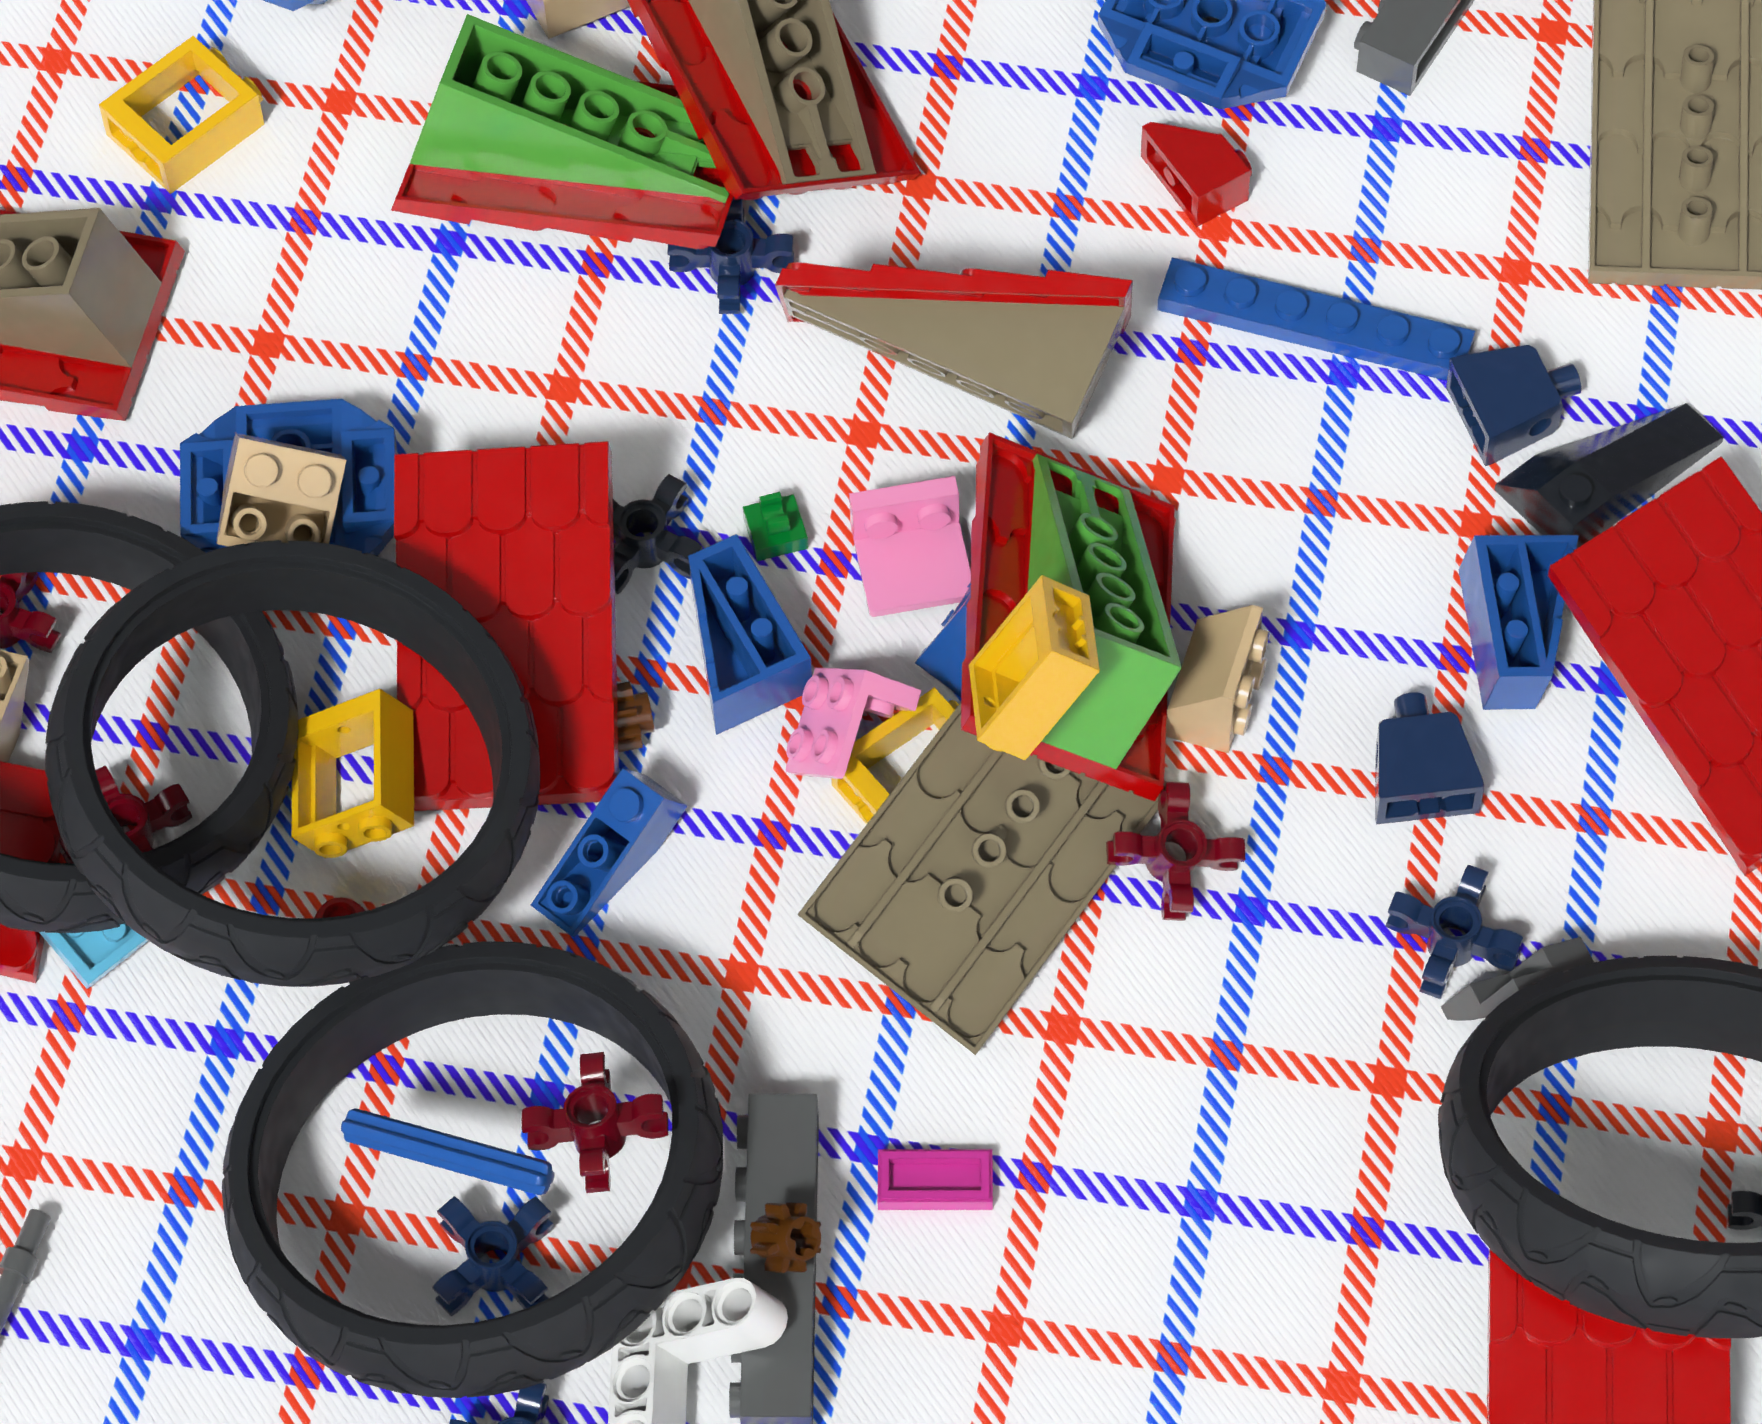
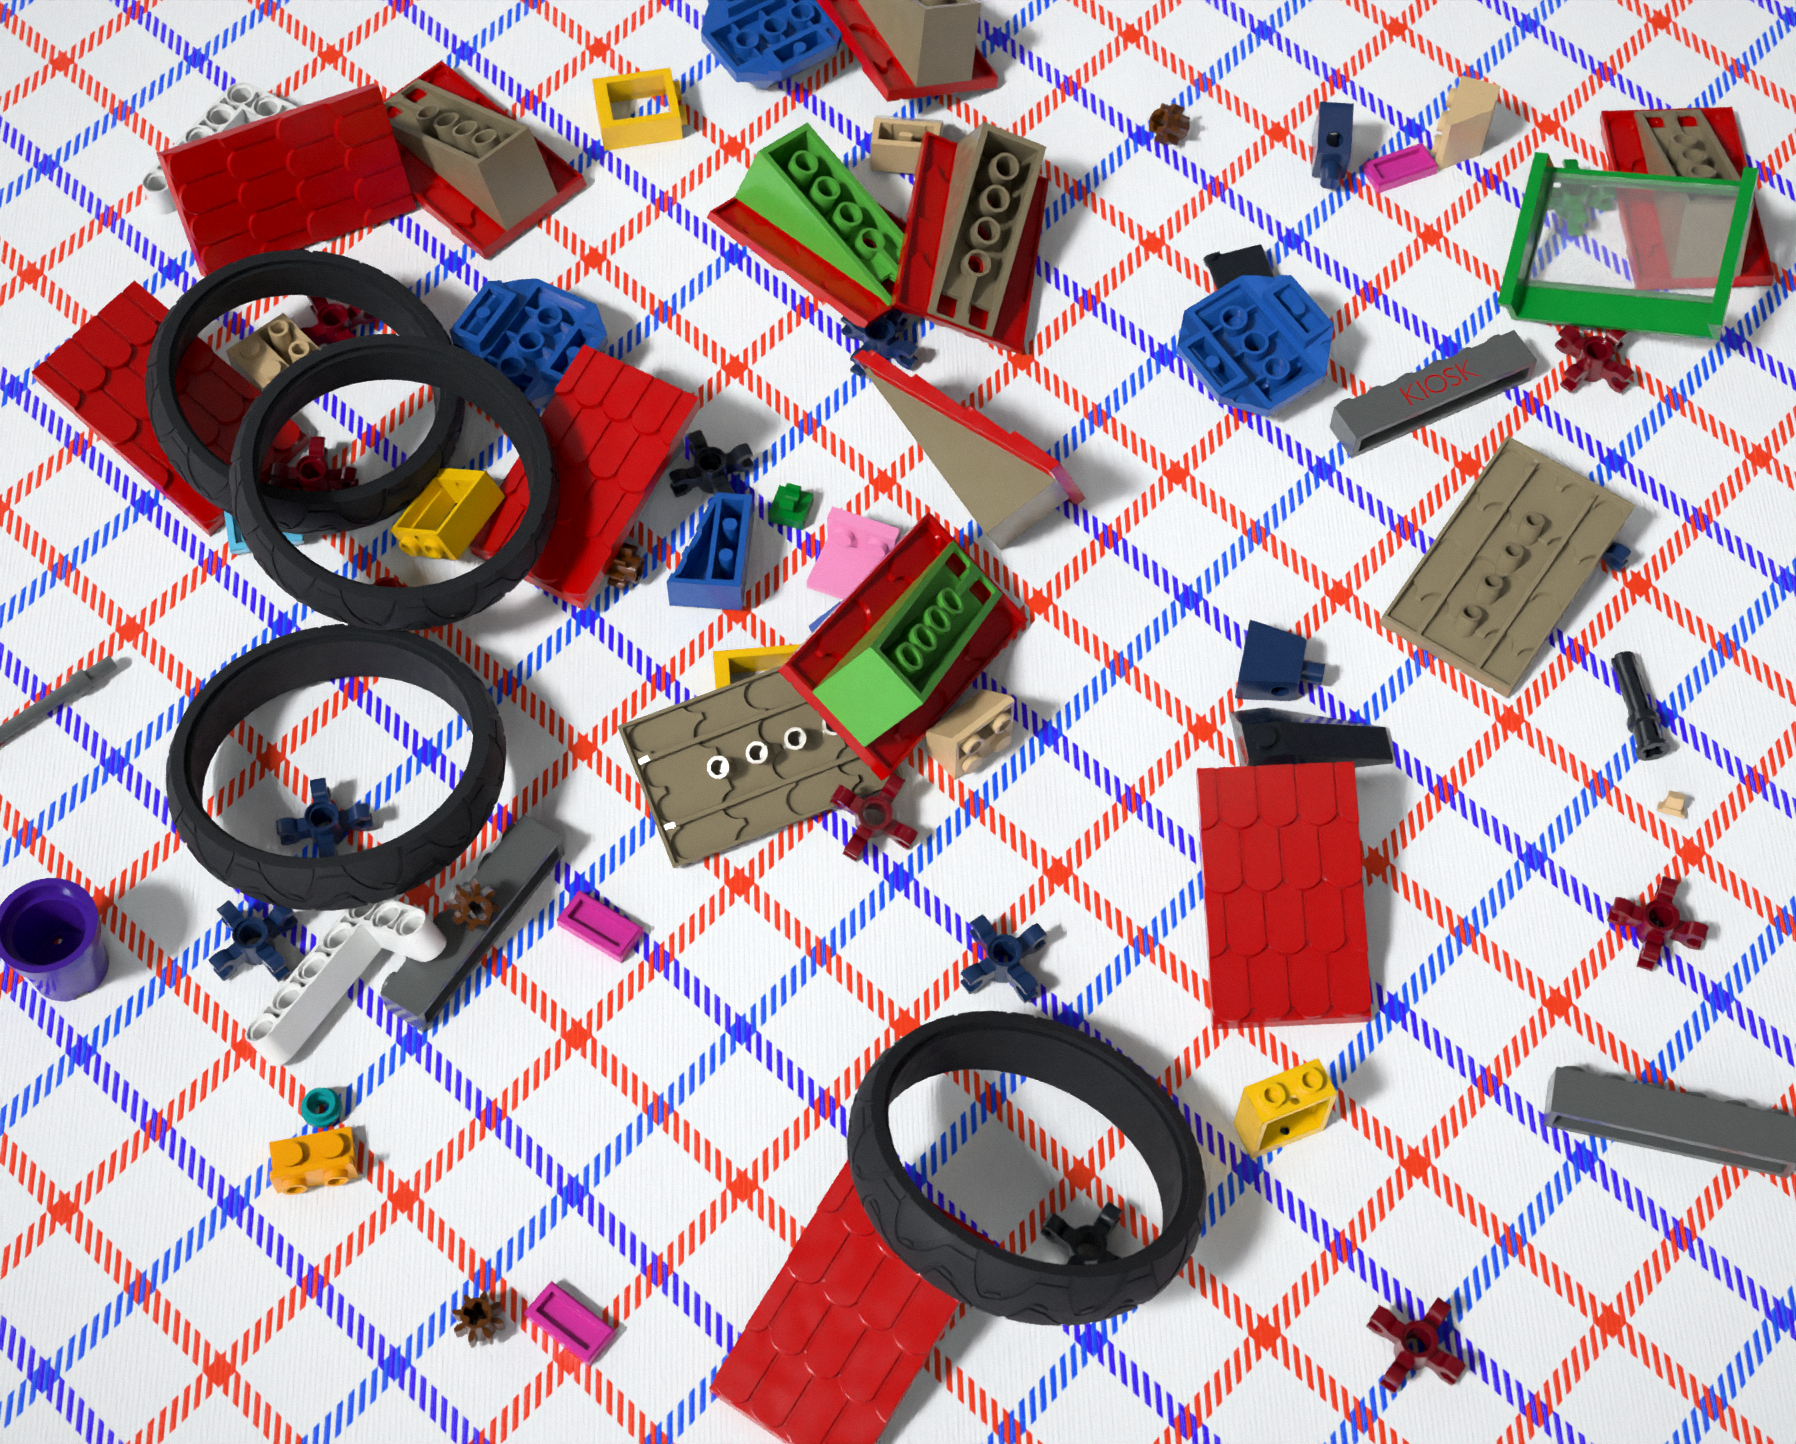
camera: 30 degrees right, 0 degrees up
tan slope [216,433,347,547] -> none
blue axle [341,1108,555,1195] -> none
dark red pin [522,1052,668,1193] -> none
blue slope [531,768,688,937] -> none
bright pink bracket [786,668,921,779] -> none
yellow window [969,575,1100,760] -> none
red slope [1141,122,1252,227] -> none
blue plate [1157,257,1475,381] -> none
dark blue torso [1375,692,1484,825] -> none
dark grey slope [1441,937,1594,1021] -> none
blue wedge [1458,535,1579,710] -> none

